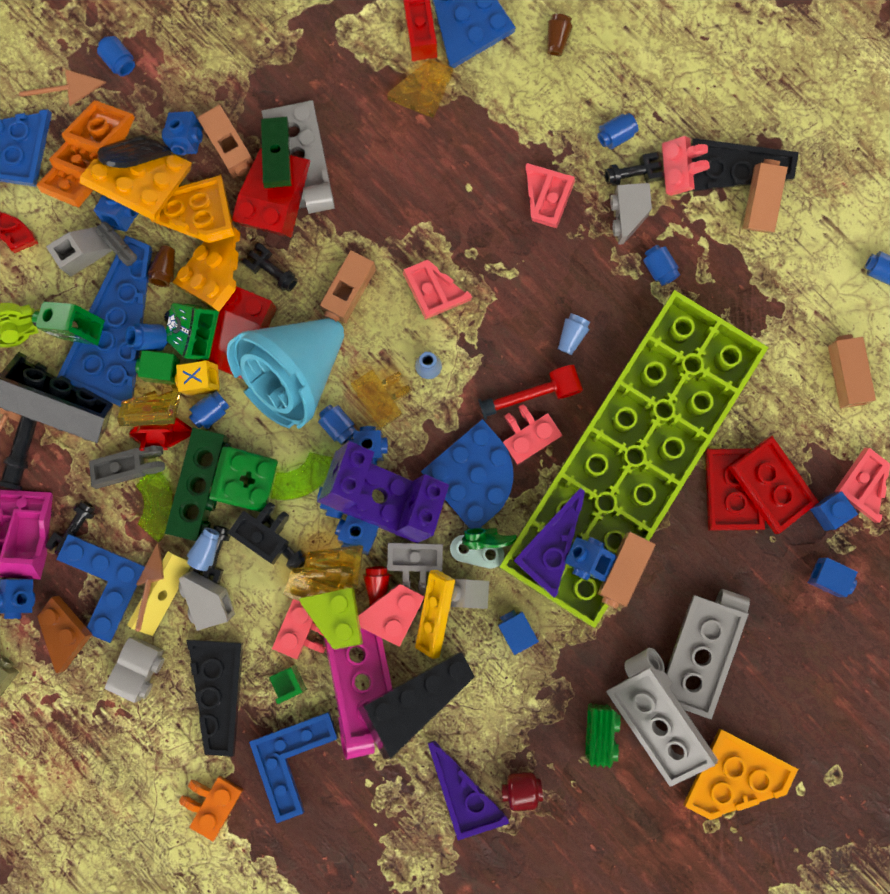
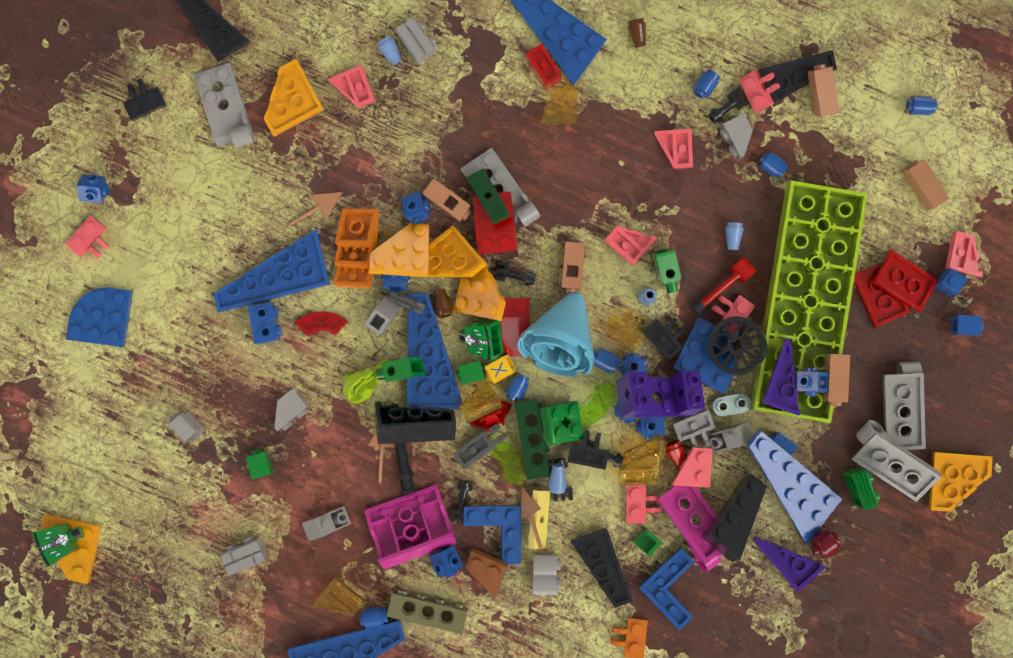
camera: 25 degrees left, 5 degrees up
blue brick [97,36,135,77] -> none
black window [97,135,172,168] -> none
blue brick [125,323,168,351] -> none
light grey slope [179,571,235,631] -> none
lime wing [299,588,363,650] -> none
yellow tile [415,570,455,659] -> none
green plate [462,528,517,550] -> none
none -> black hinge [643,317,686,360]
none -> torso [650,248,681,293]
none -> black piece [707,316,768,375]
none -> wing [747,429,842,544]

